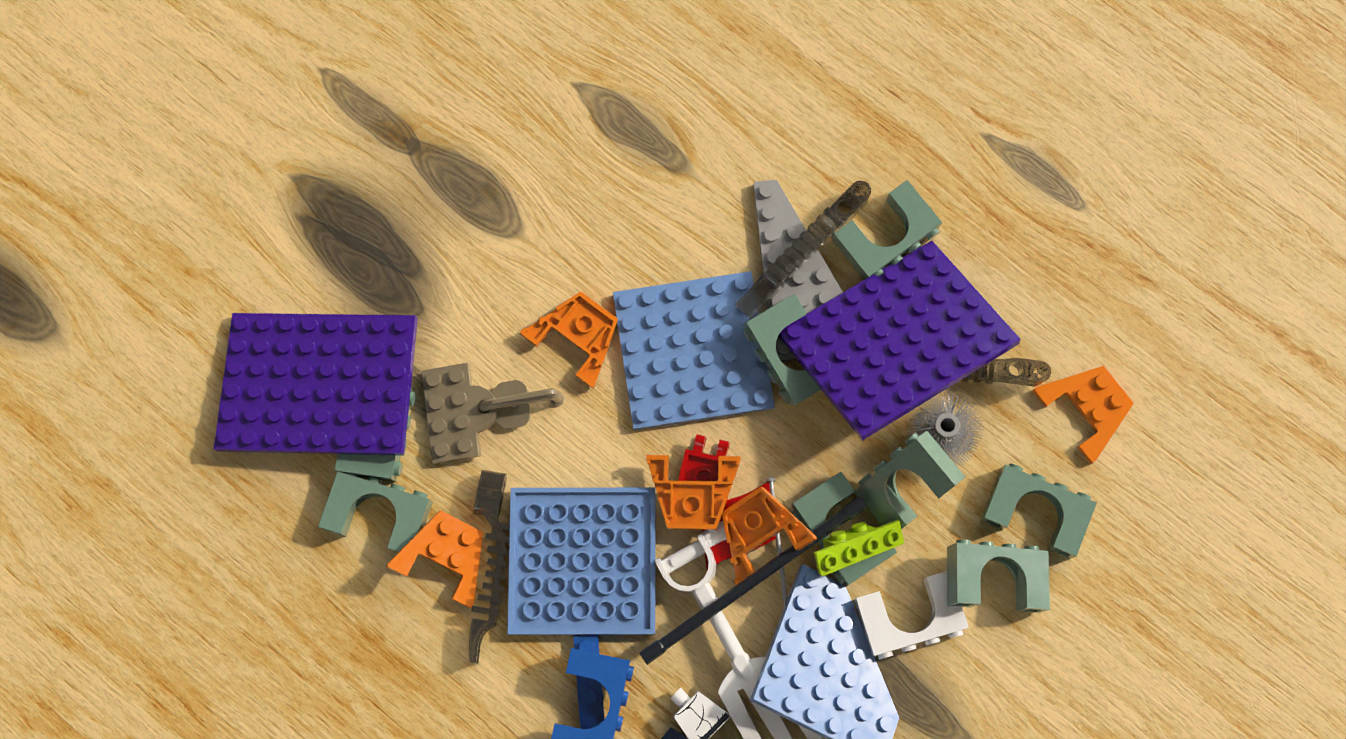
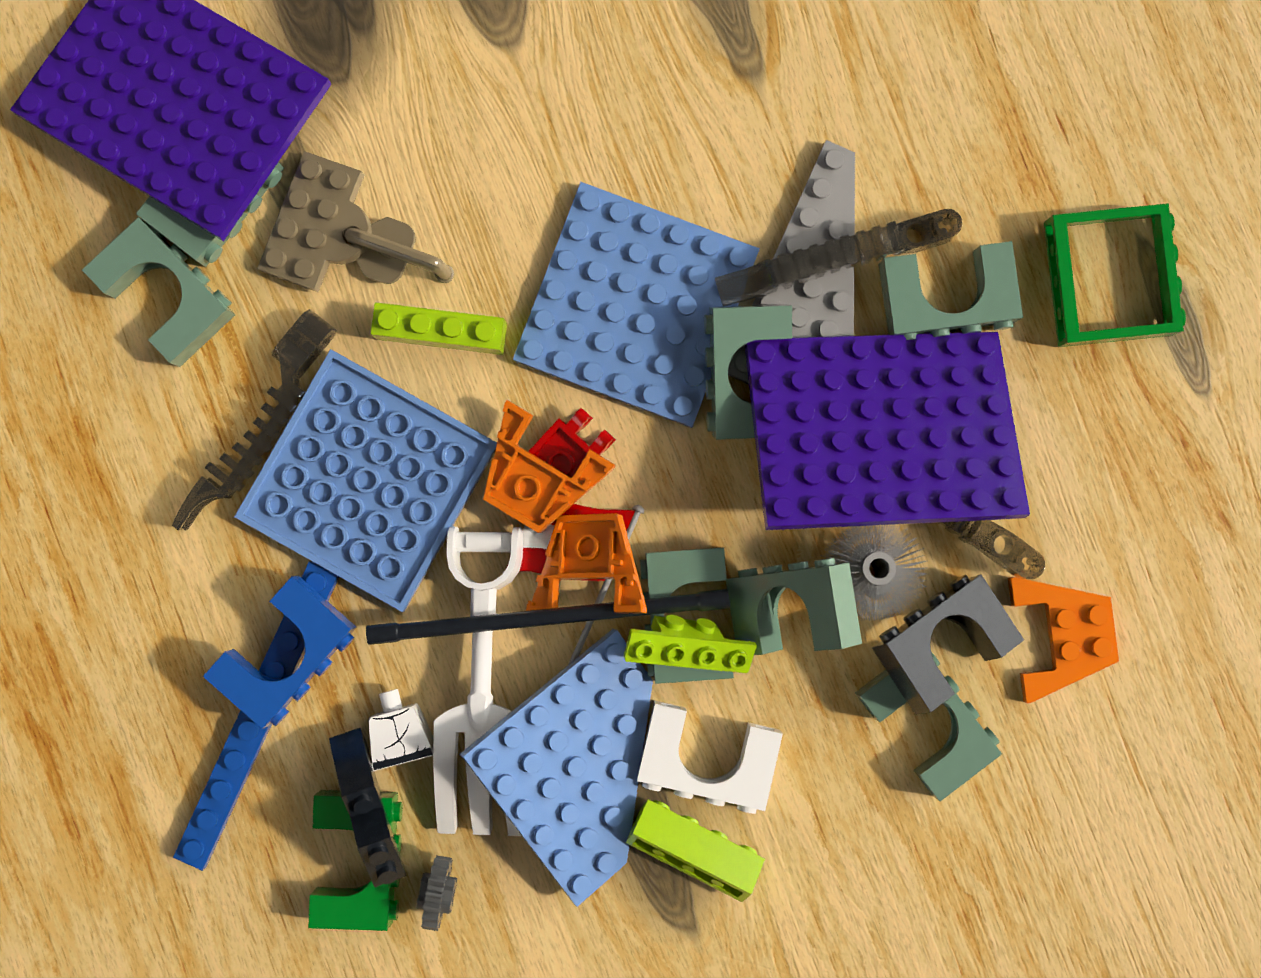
camera: 30 degrees right, 10 degrees up
orange wing [385,510,483,609] -> none
orange wing [520,291,618,389] -> none
arch [947,539,1050,613] -> none
none -> lime brick [371,302,507,355]
none -> lime brick [625,799,765,902]
none -> arch [872,574,1024,715]
none -> green window [1044,203,1186,348]

